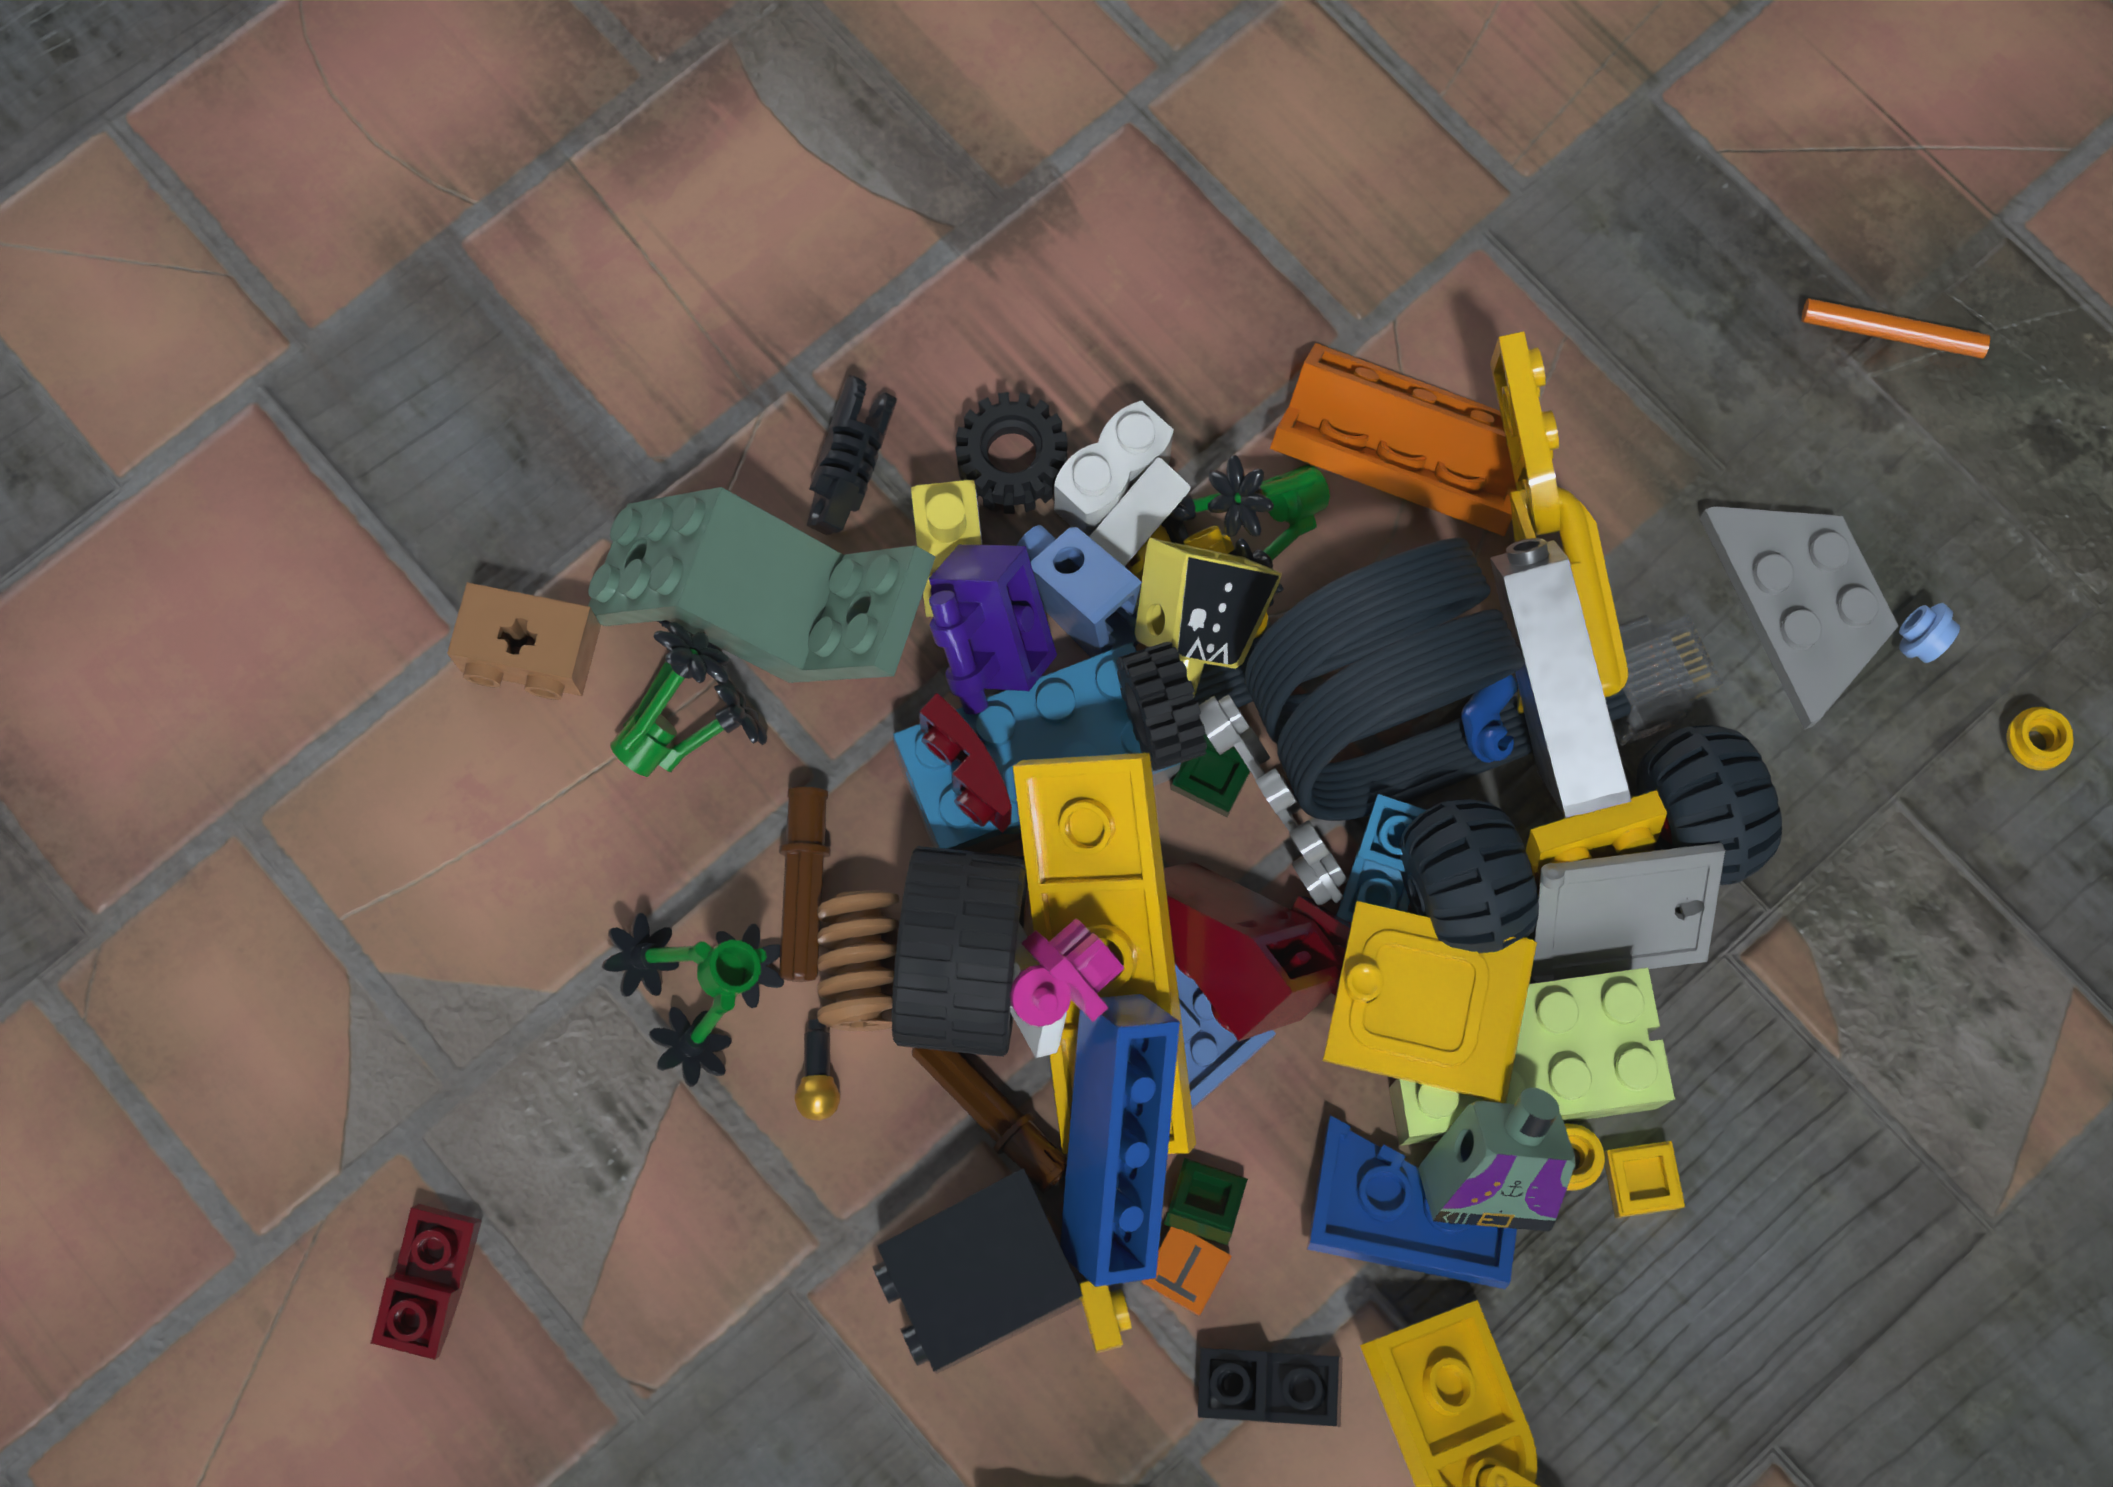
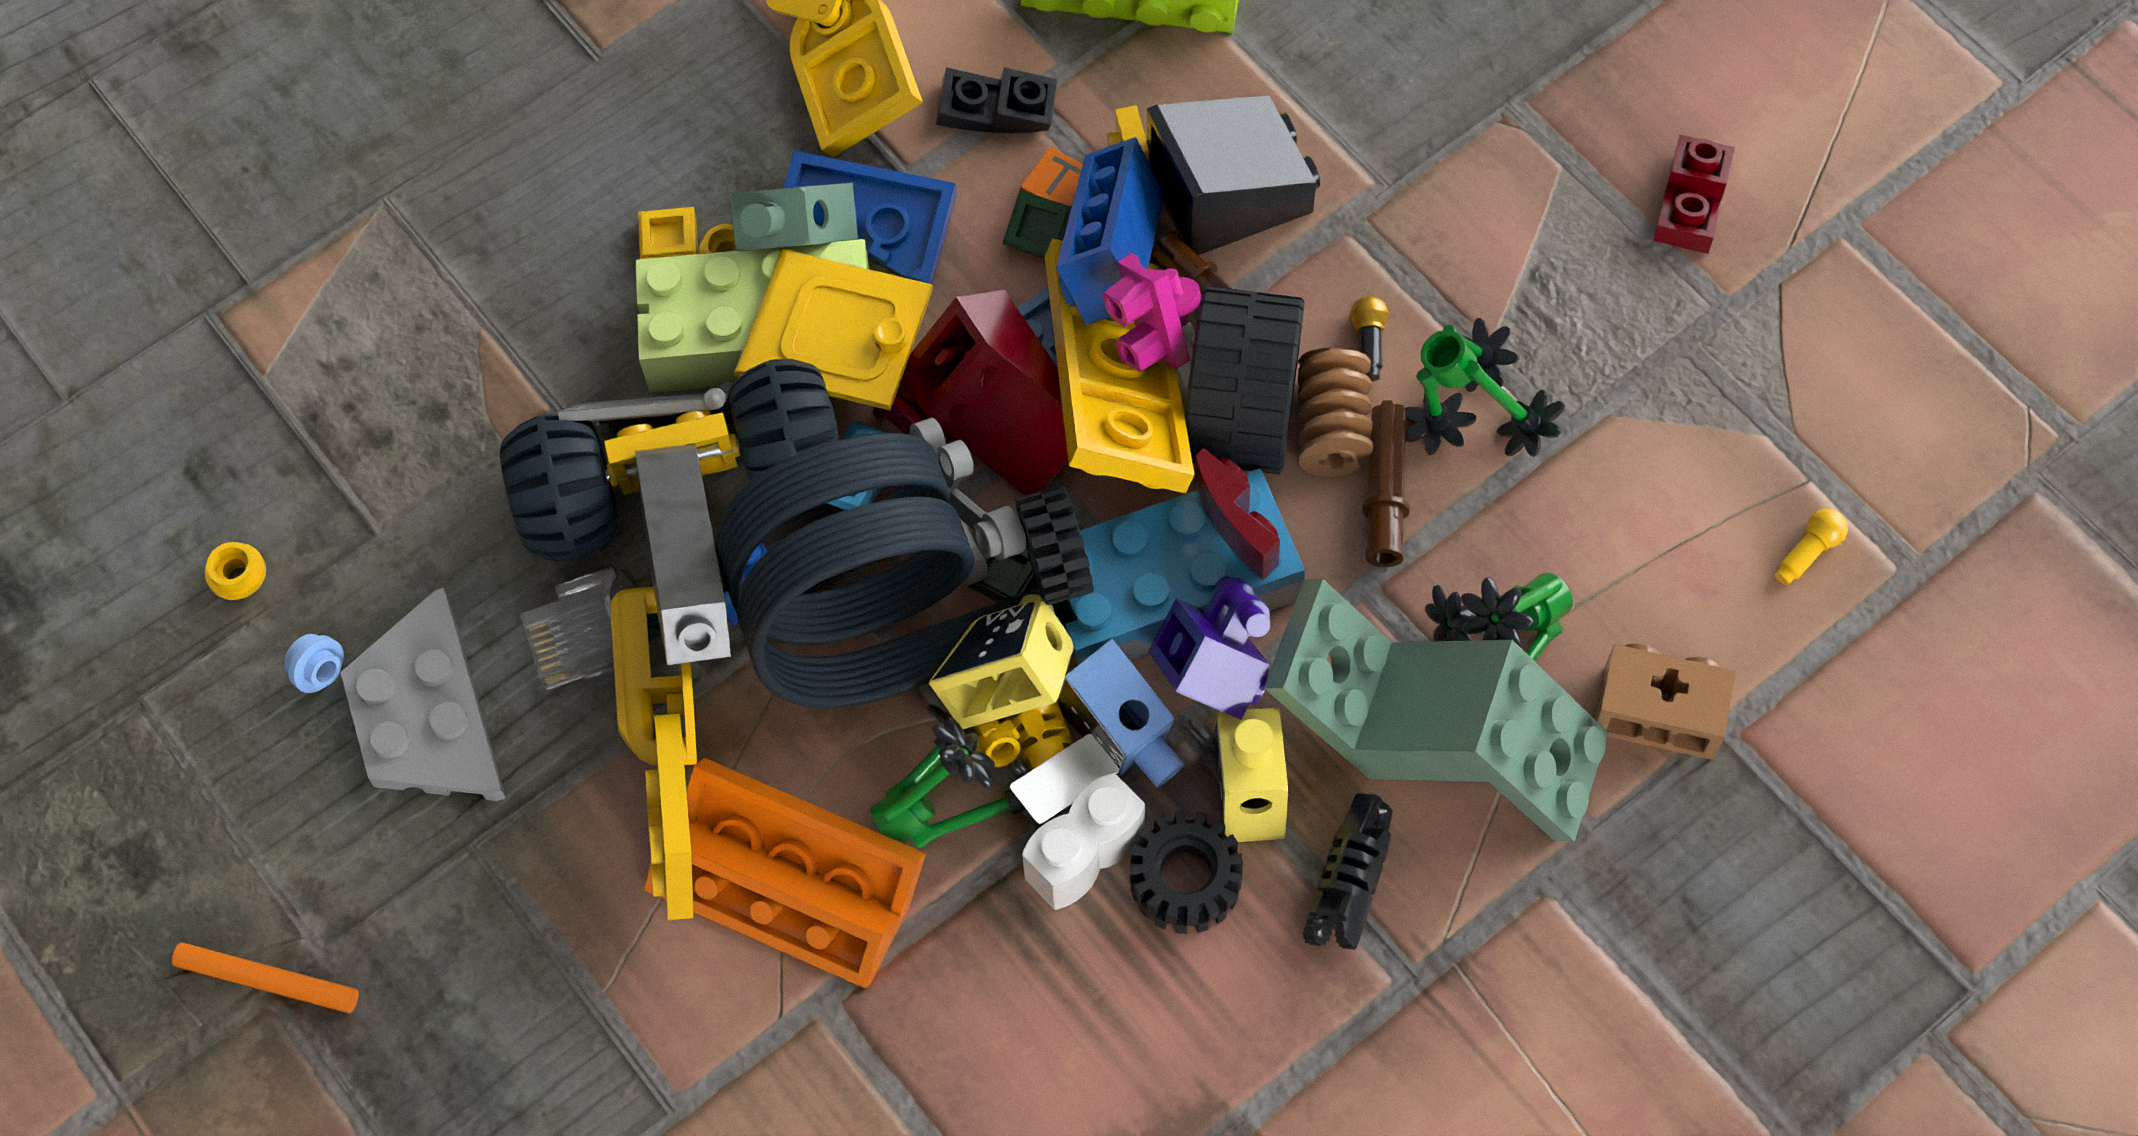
camera: 175 degrees left, 10 degrees down
none -> yellow piece [1774,508,1848,586]

